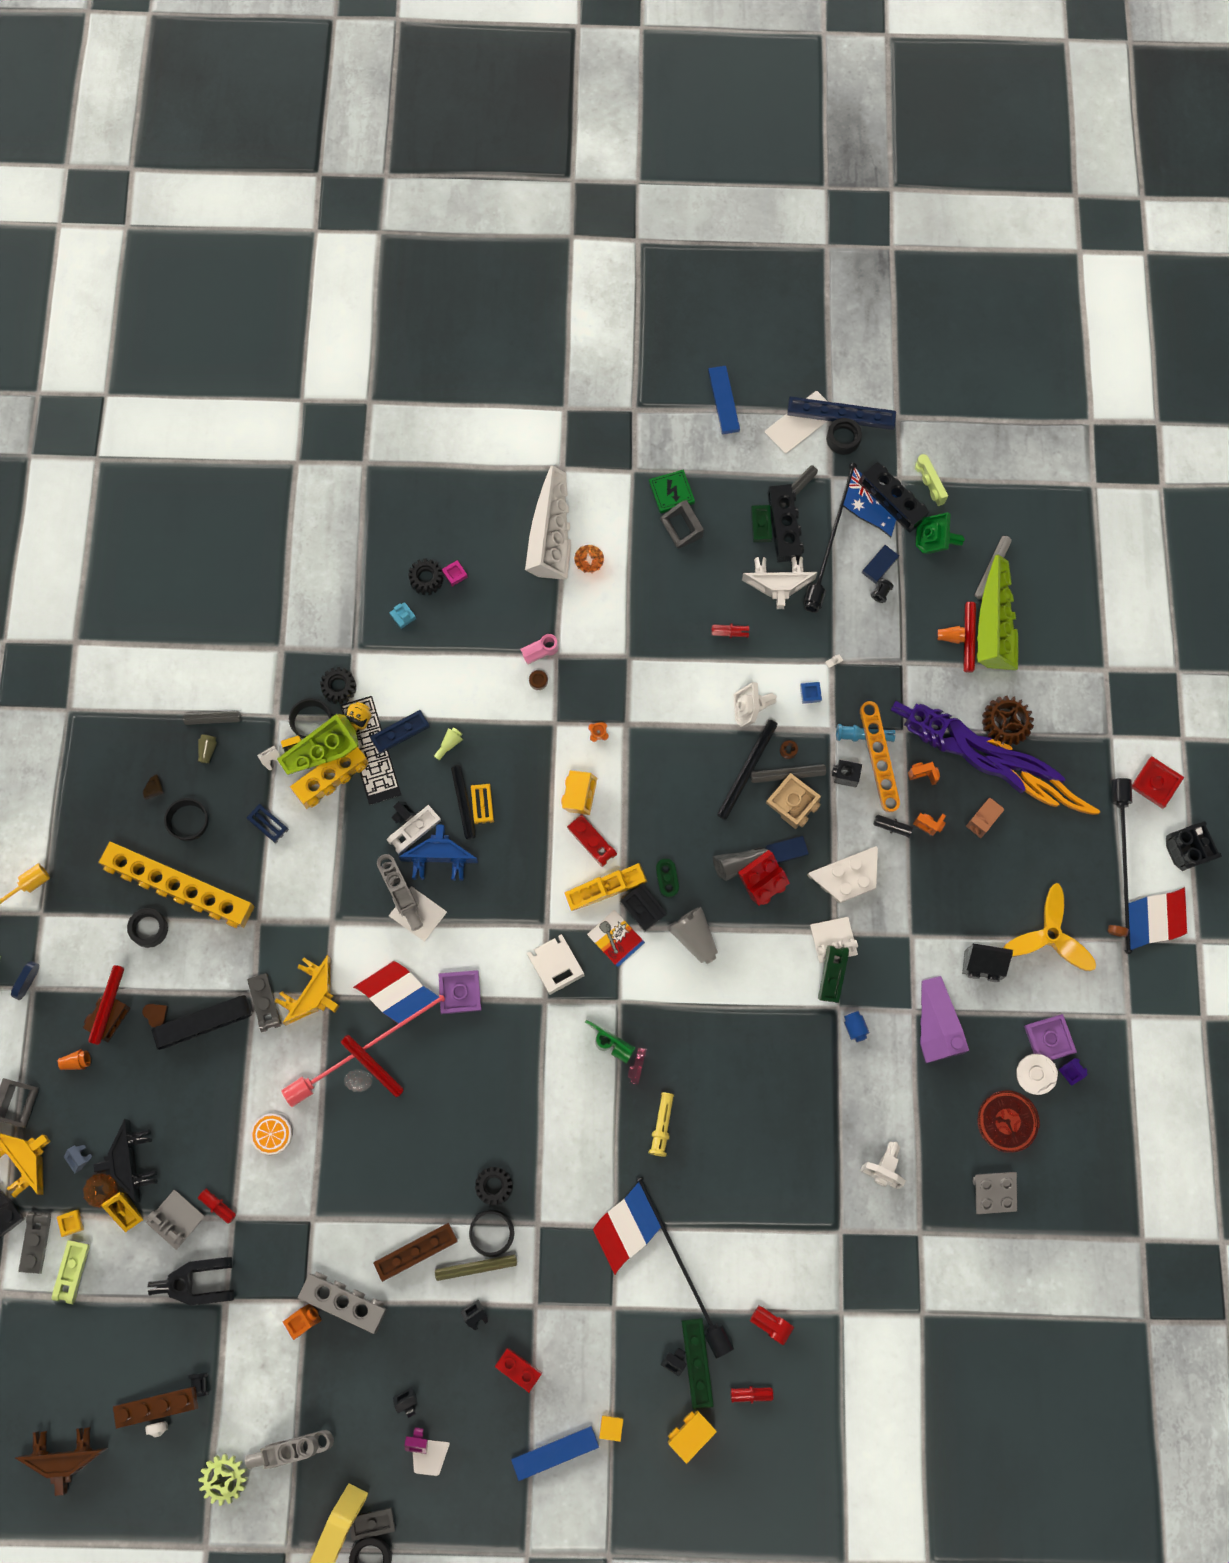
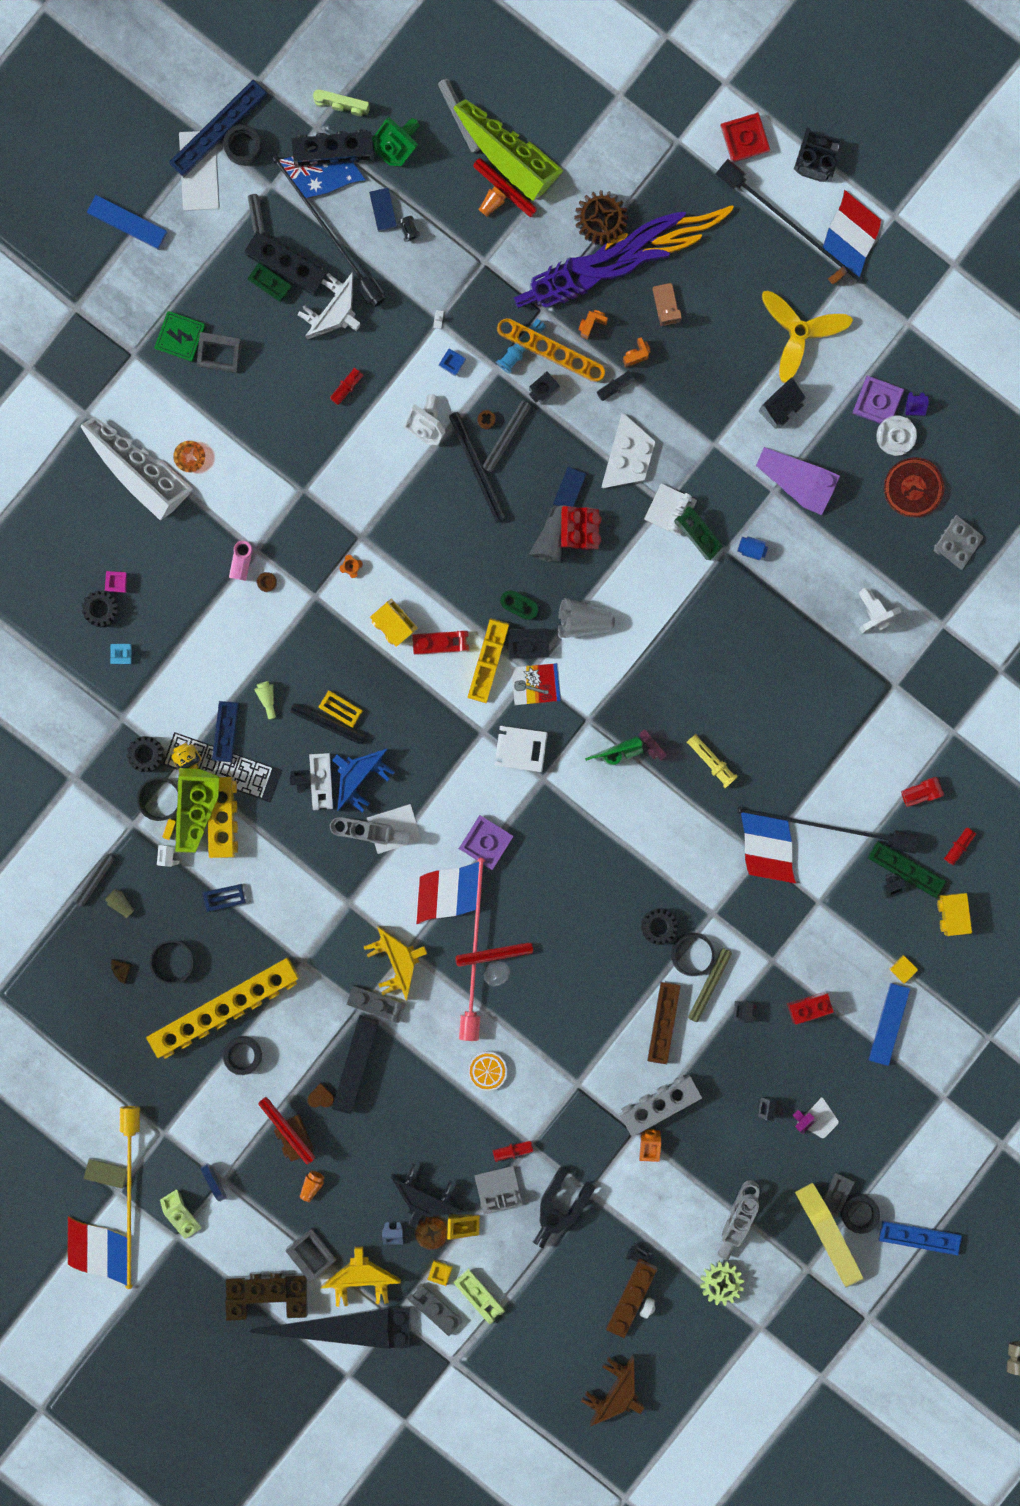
camera: 50 degrees left, 15 degrees up
tan plate [766,773,821,829] -> none

